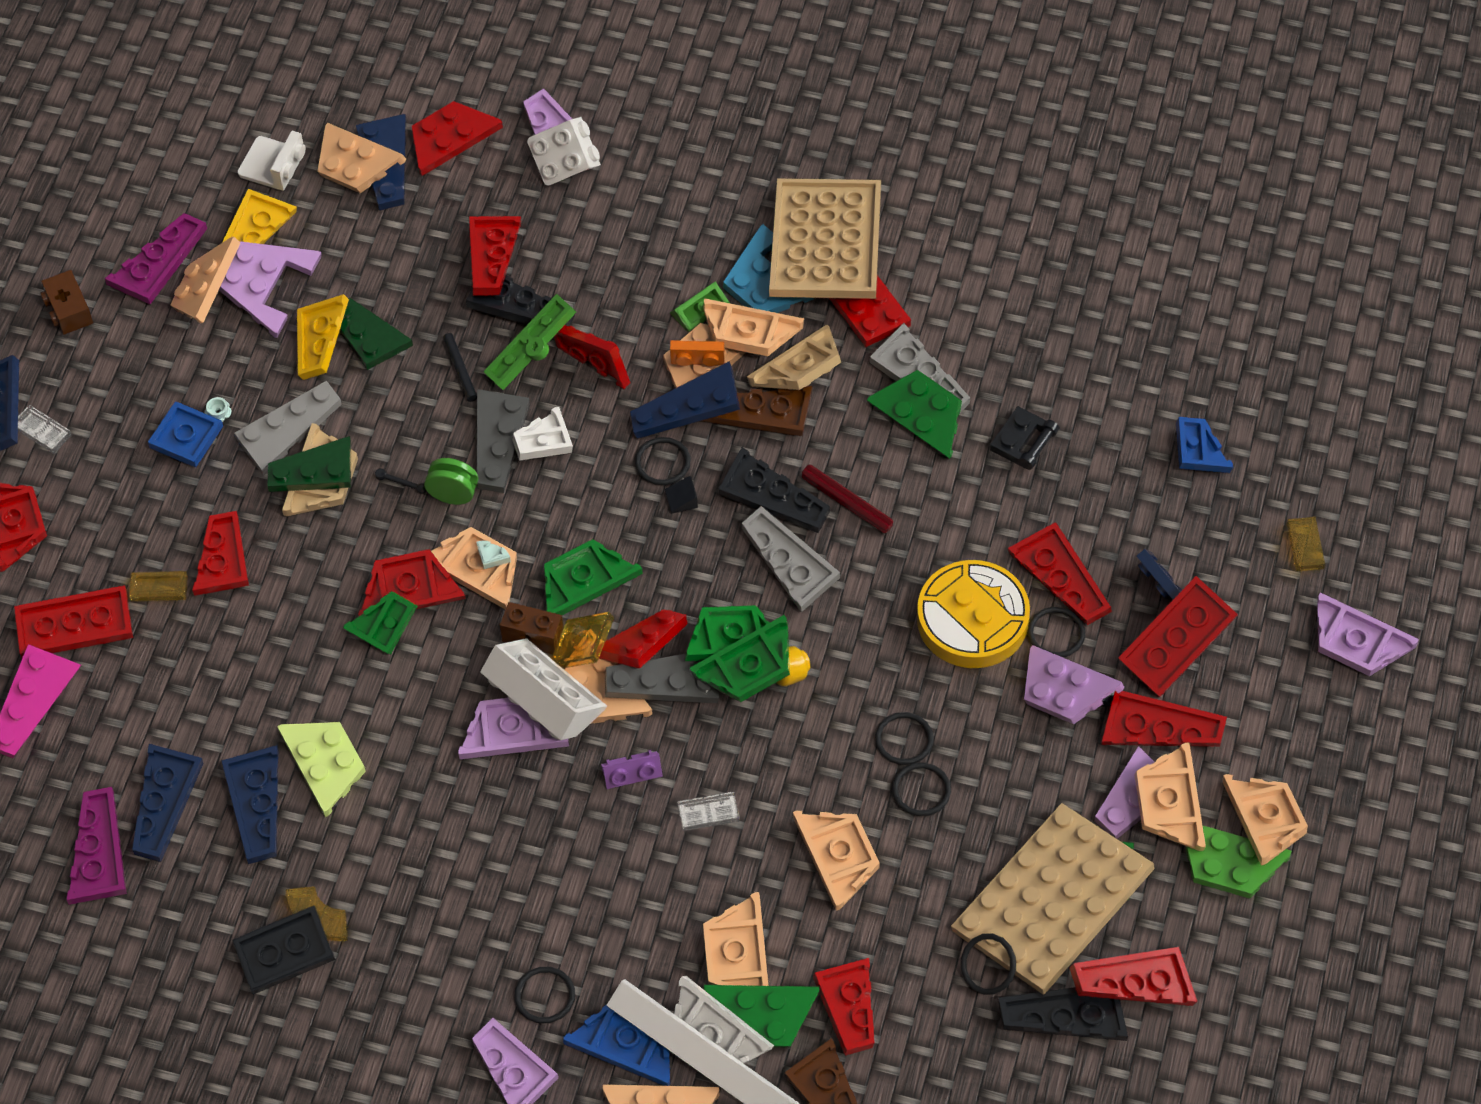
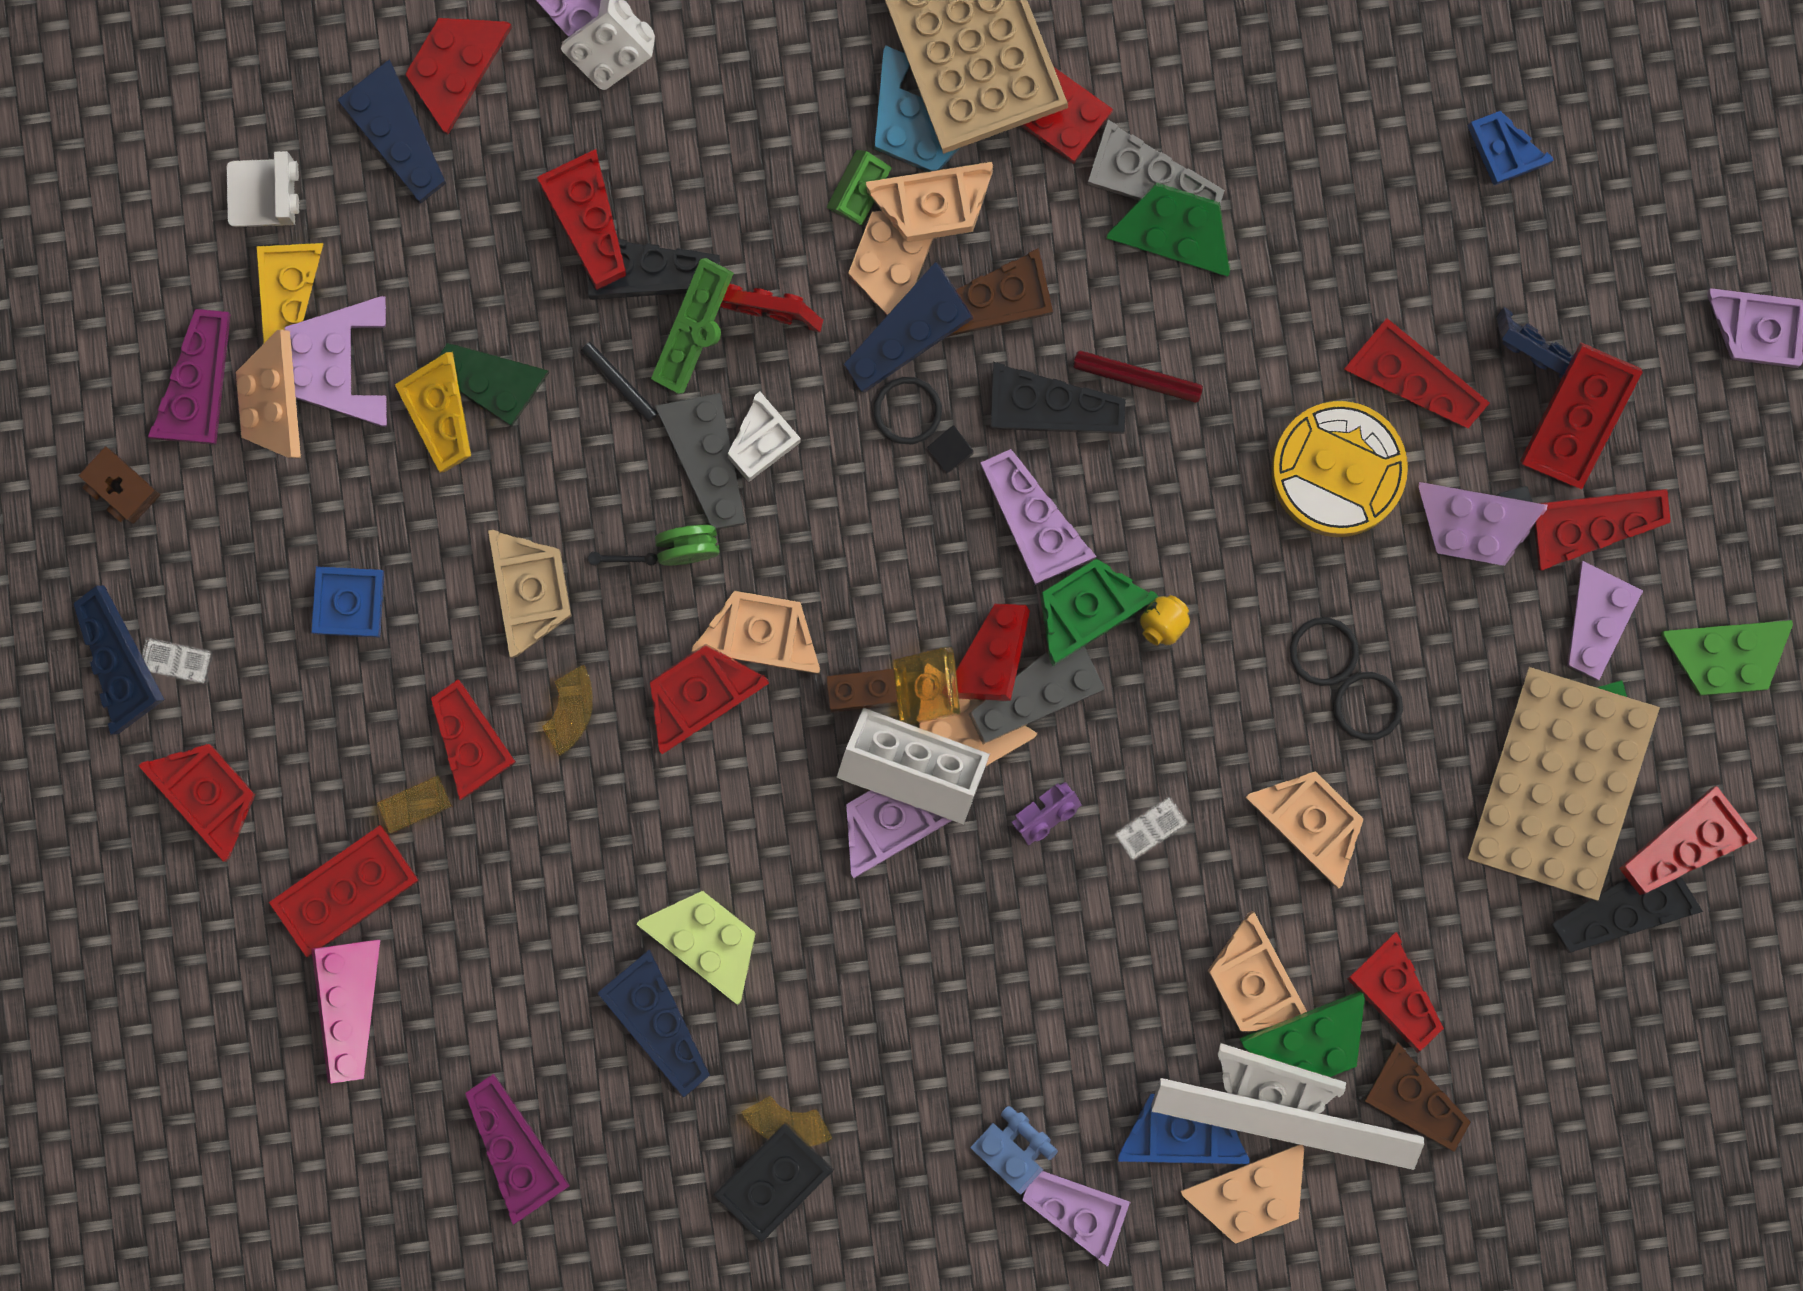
camera: 20 degrees left, 25 degrees up
dark blue wing [132,744,204,862] -> none
light aqua plate [205,397,231,422] -> none
light grey wing [234,381,342,476] -> none
dark green wing [267,436,351,492] -> none
light nougat wing [318,123,406,193] -> none
green wing [343,591,418,655] -> none
light aqua tile [476,541,511,569] -> none
black piece [514,967,575,1023] -> none
green wing [544,539,643,615] -> none
orange plate [670,340,725,367] -> none
green wing [690,615,790,702] -> none
light grey wing [742,506,840,612] -> none
tan wing [747,325,841,390] -> none
black piece [961,933,1016,995] -> none
black plate [990,406,1060,470] -> none
black piece [1027,607,1086,657] -> none
light nougat wing [1134,743,1206,851] -> none
light nougat wing [1223,774,1308,865] -> none
clear yellow tile [1287,517,1325,571] -> none
none -> clear yellow tile [542,665,593,757]
none -> medium blue plate [970,1106,1058,1195]
none -> lavender wing [980,449,1096,585]

